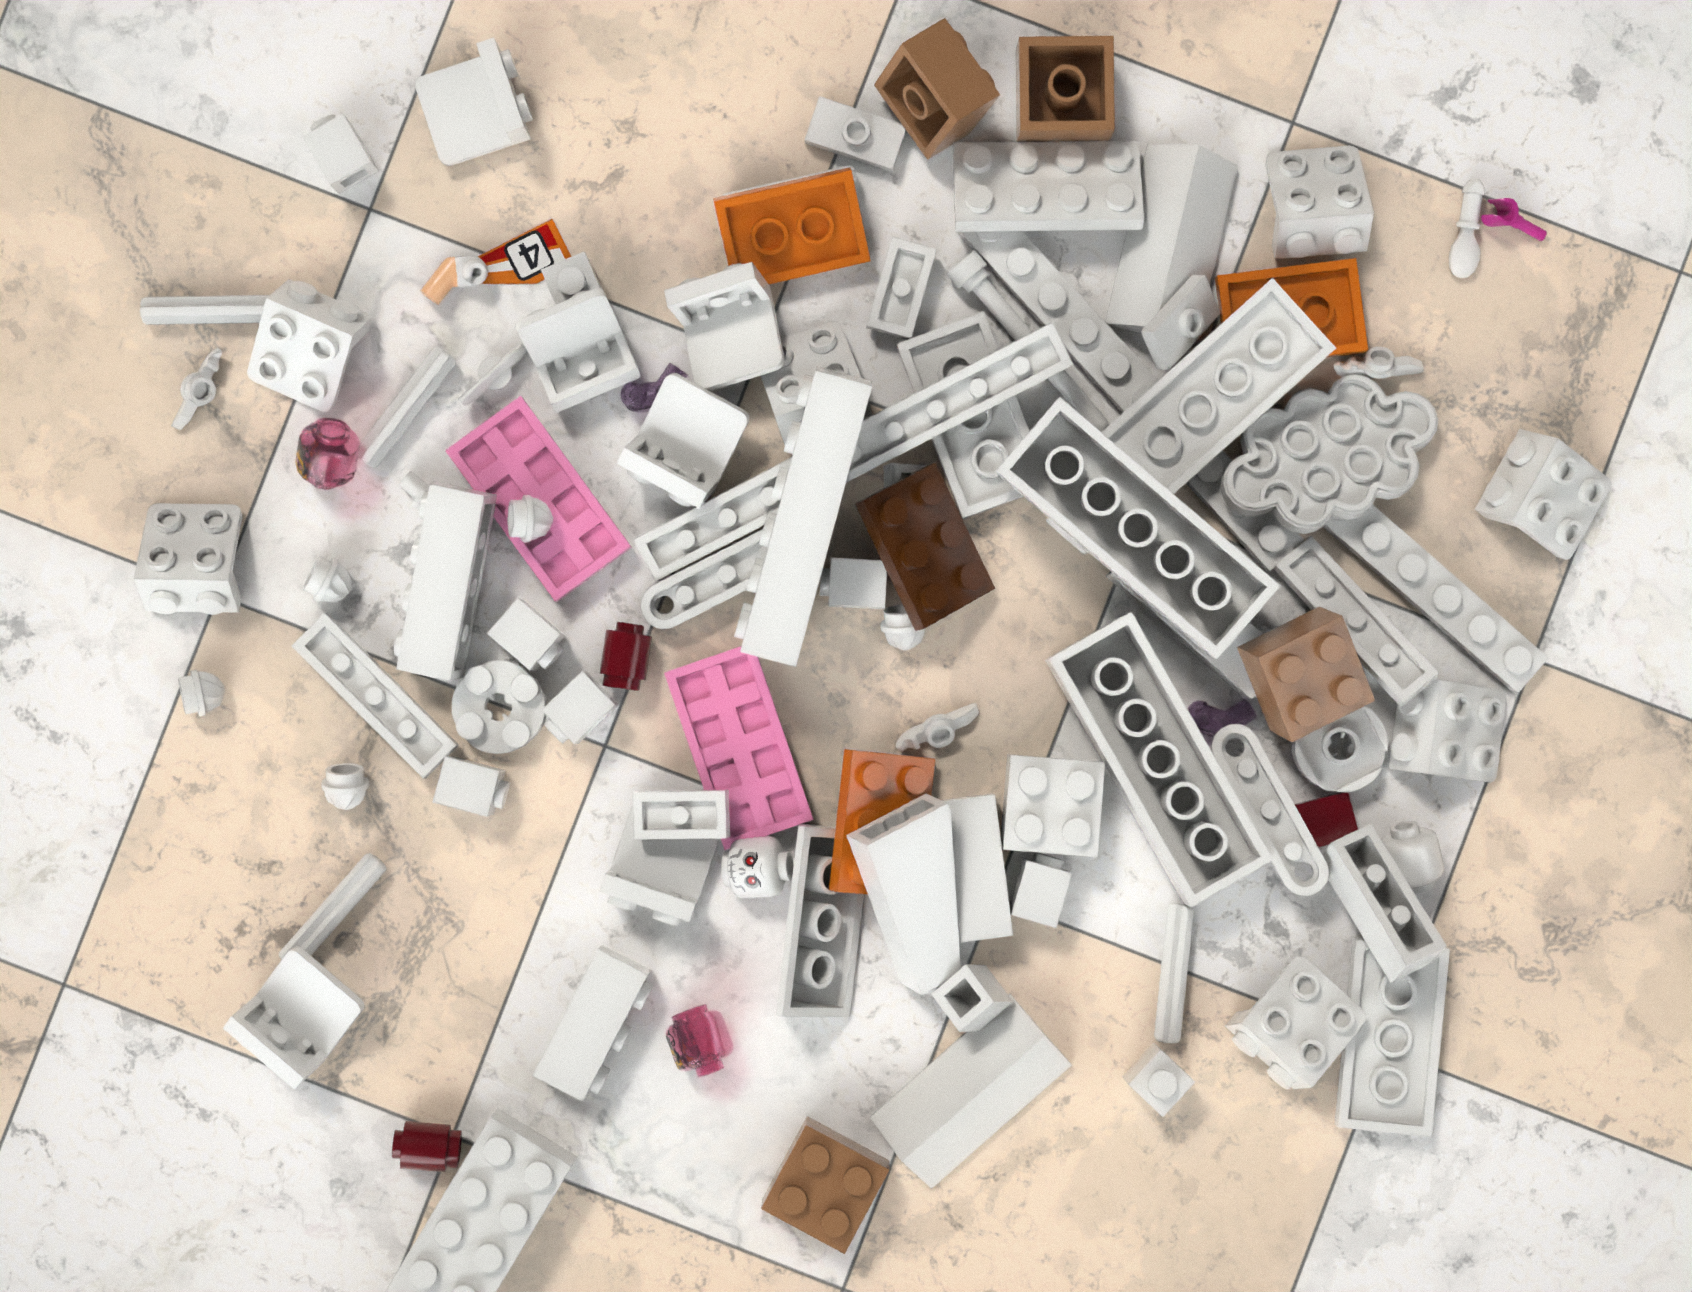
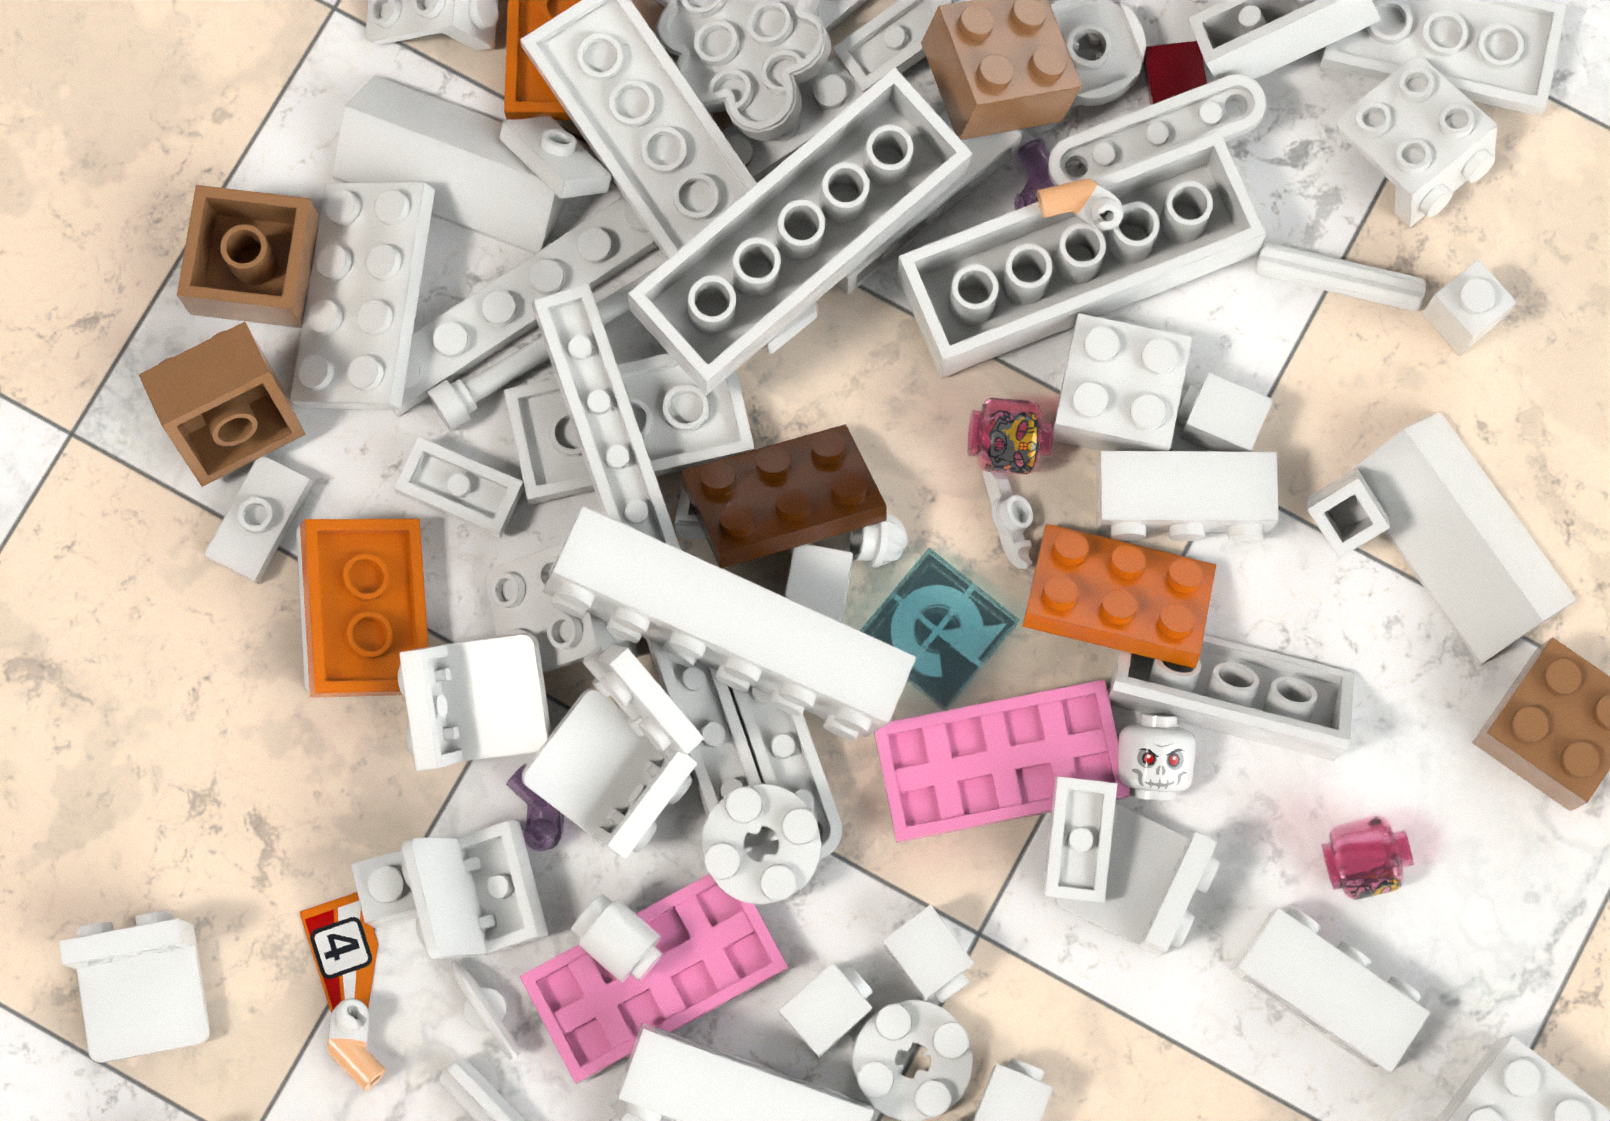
camera: 85 degrees left, 10 degrees down
white plate [507,495,553,542] -> none
dark red brick [599,622,652,691] -> none
white slope [846,794,961,995] -> none
none -> white brick [571,894,663,983]
none -> white plate [582,644,705,755]
none -> white plate [701,784,821,905]
none -> clear light blue tile [860,547,1020,711]
none -> head [967,397,1053,475]
none -> arm [1037,179,1123,230]

